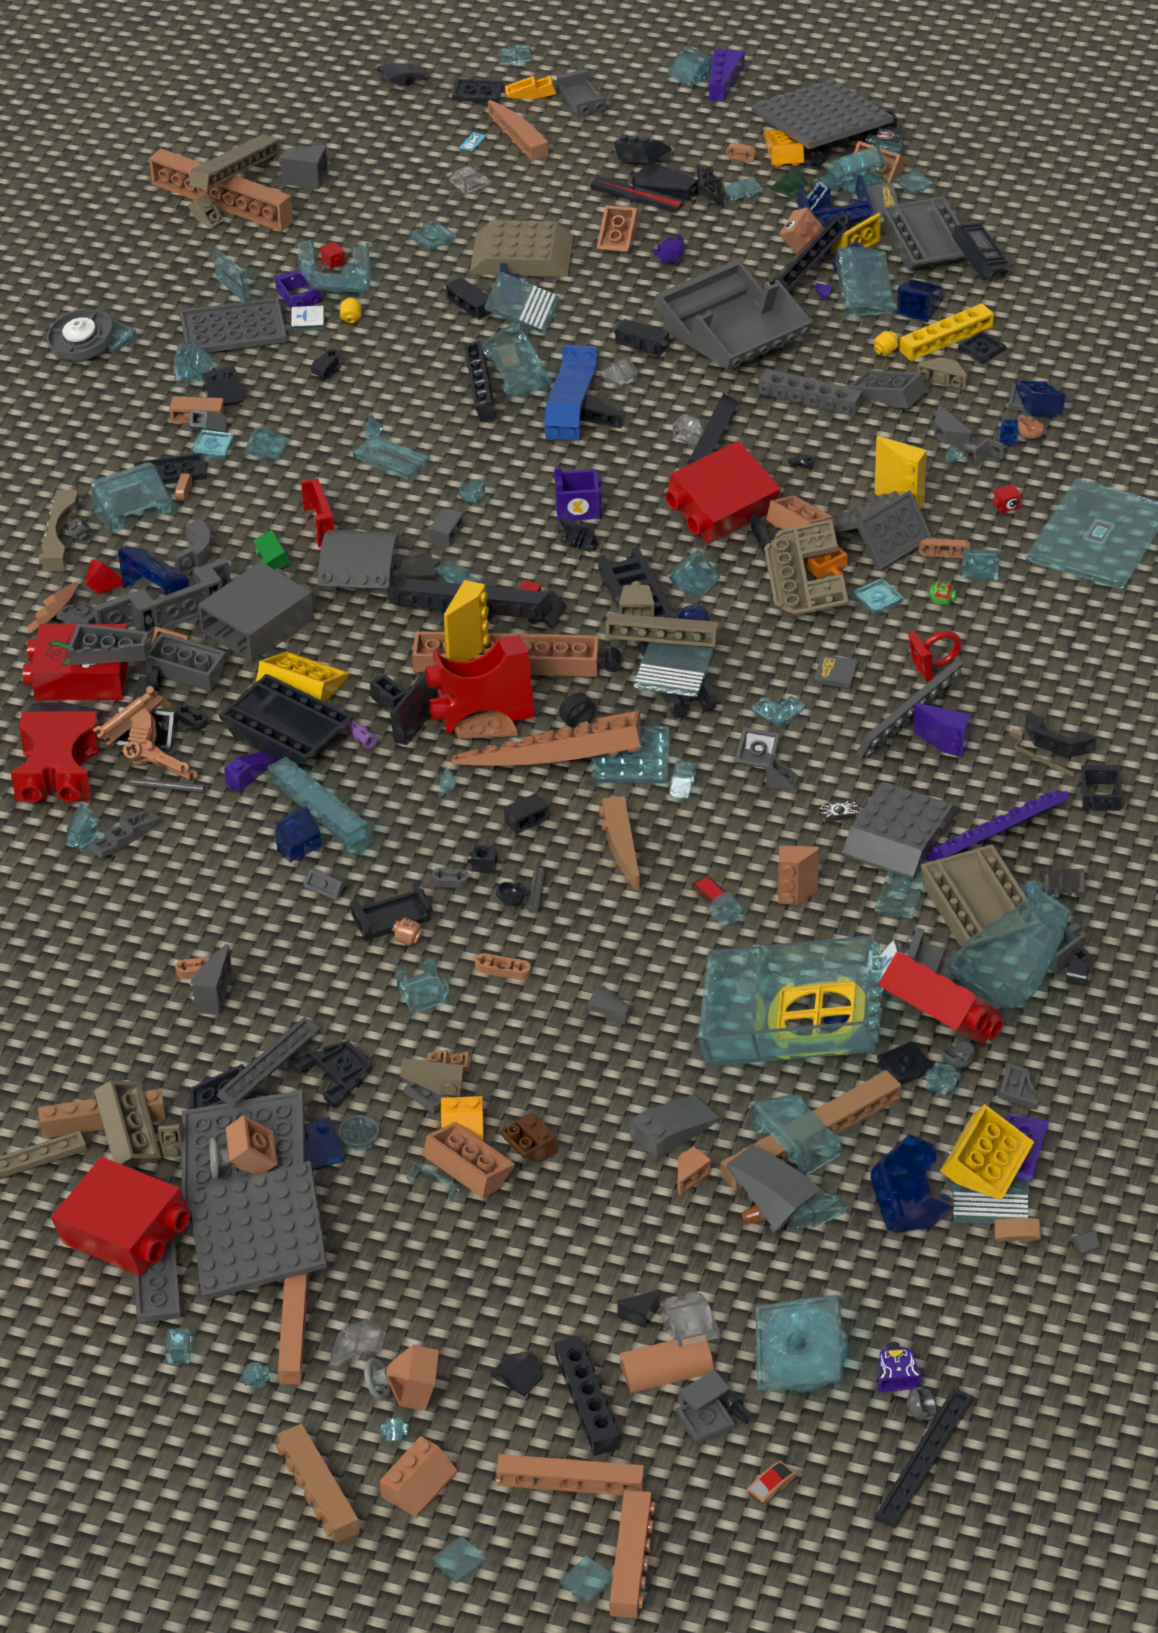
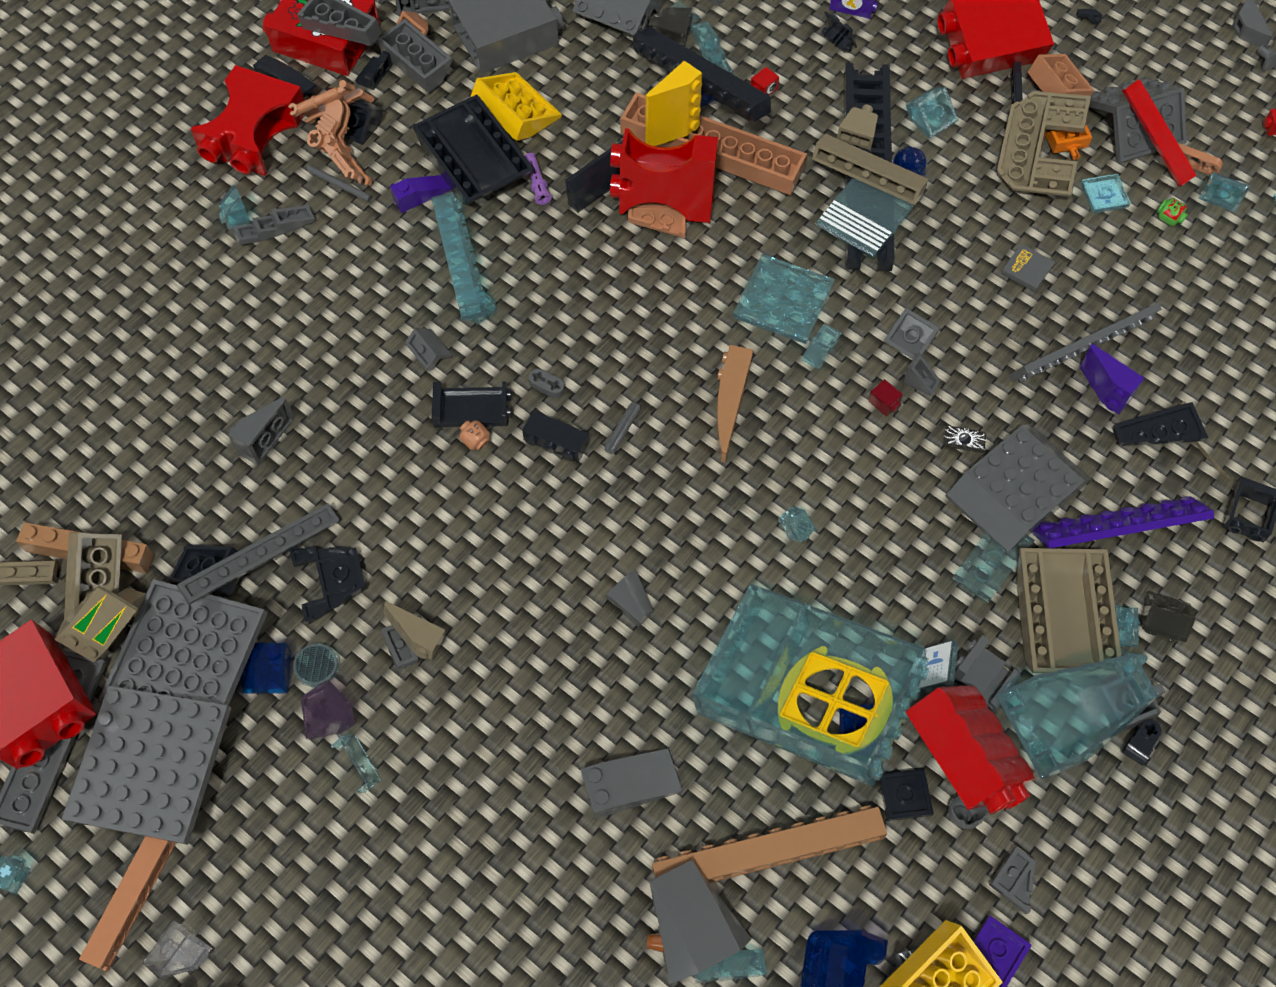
camera: 20 degrees right, 20 degrees up
nougat beam [175,957,210,979] -> none
black beam [176,704,207,730] -> none
nougat piece [209,1115,277,1179] -> none
clear light blue gear [242,1362,270,1389] -> none
clear blue slope [274,806,322,863] -> none
black brick [370,673,407,713] -> none
clear light blue panel [396,959,450,1014] -> none
nougat slope [423,1122,515,1198] -> none
medium nougat slope [427,1050,471,1073] -> none
clear light blue piece [438,766,455,797] -> none
light orange slope [441,1096,484,1142] -> none
nougat wedge [451,710,642,766] -> none
black brick [468,845,498,874] -> none
nougat beam [474,953,531,980] -> none
black hair [496,882,527,906] -> none
reddish brown slope [499,1112,558,1162] -> none
black brick [504,793,549,834] -> none
black panel [528,590,566,628] -> none
black tyre [559,692,596,728] -> none
black piece [604,647,620,672] -> none
nougat slope [678,1146,711,1195] -> none
tile [692,875,731,910] -> none
clear light blue windscreen [751,1094,842,1176] -> none
clear light blue plate [752,696,805,728] -> none
nougat slope [778,846,819,905] -> none
yellow slope [875,436,927,511] -> none
red tile [908,631,961,682] -> none
clear light blue brick [924,1061,958,1095] -> none
clear light blue tile [946,445,963,464] -> none
black slope [1025,712,1096,758] -> none
none -> dark tan slope [55,585,138,662]
none -> clear purple slope [301,680,354,740]
none -> black brick [522,411,589,463]
none -> dark red brick [868,379,903,417]
none -> black wing [1112,402,1208,446]
none -> red tile [1122,79,1196,186]

